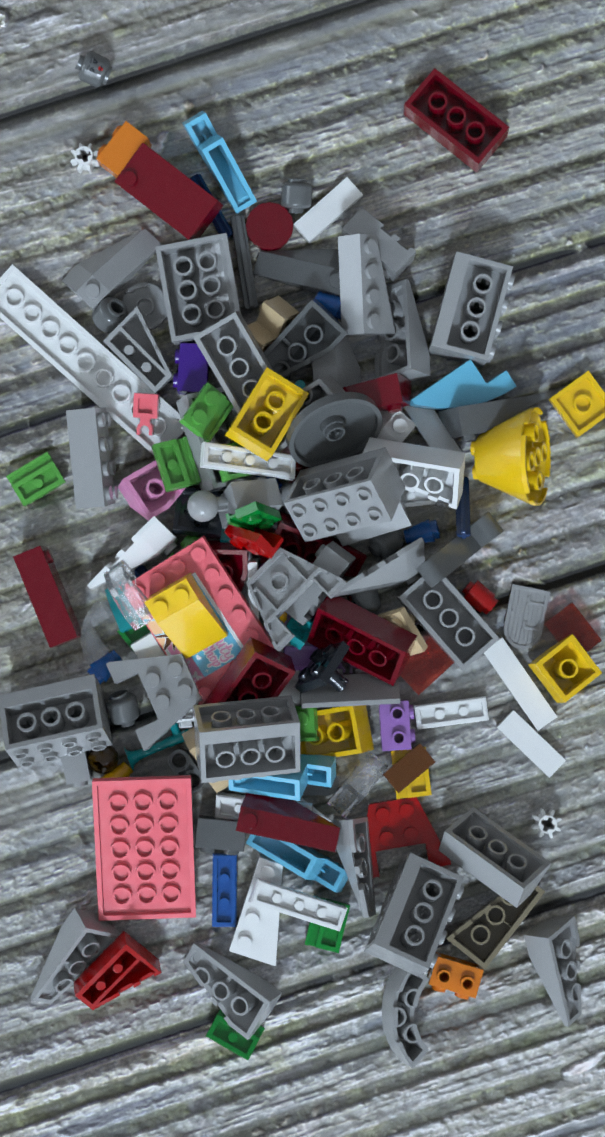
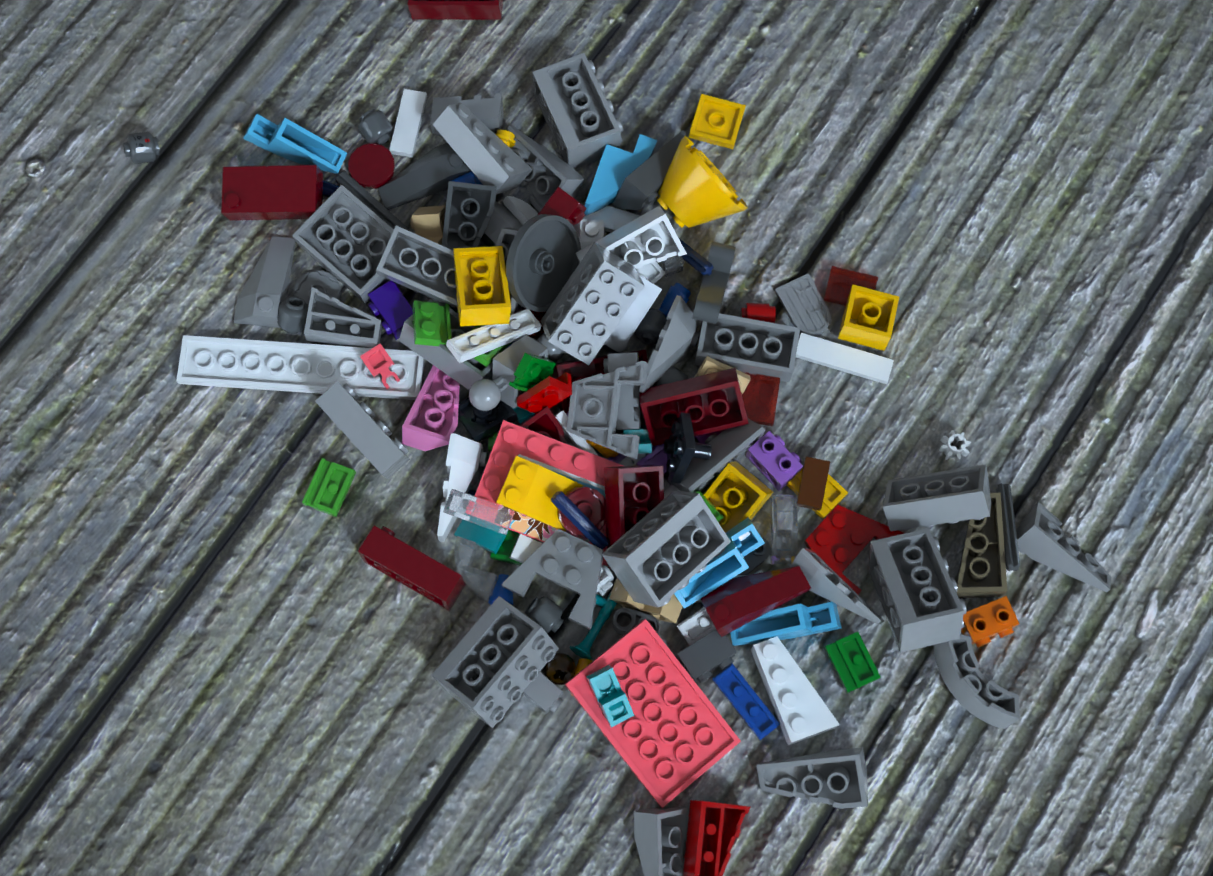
camera: 40 degrees left, 15 degrees down
white gear [70,143,100,174] -> none
orange brick [96,121,152,178] -> none
bright green plate [152,436,201,492] -> none
green plate [205,1009,265,1061] -> none
white tile [248,877,348,931] -> none
white tile [414,696,489,730] -> none
white tile [497,710,566,778] -> none
none -> yellow plate [496,129,516,147]
none -> white tile [503,196,538,225]
none -> dark blue axle [551,491,609,549]
none -> dark red tile [558,486,606,537]
none -> teal slope [586,665,634,728]
none -> dark grey axle [996,483,1020,571]

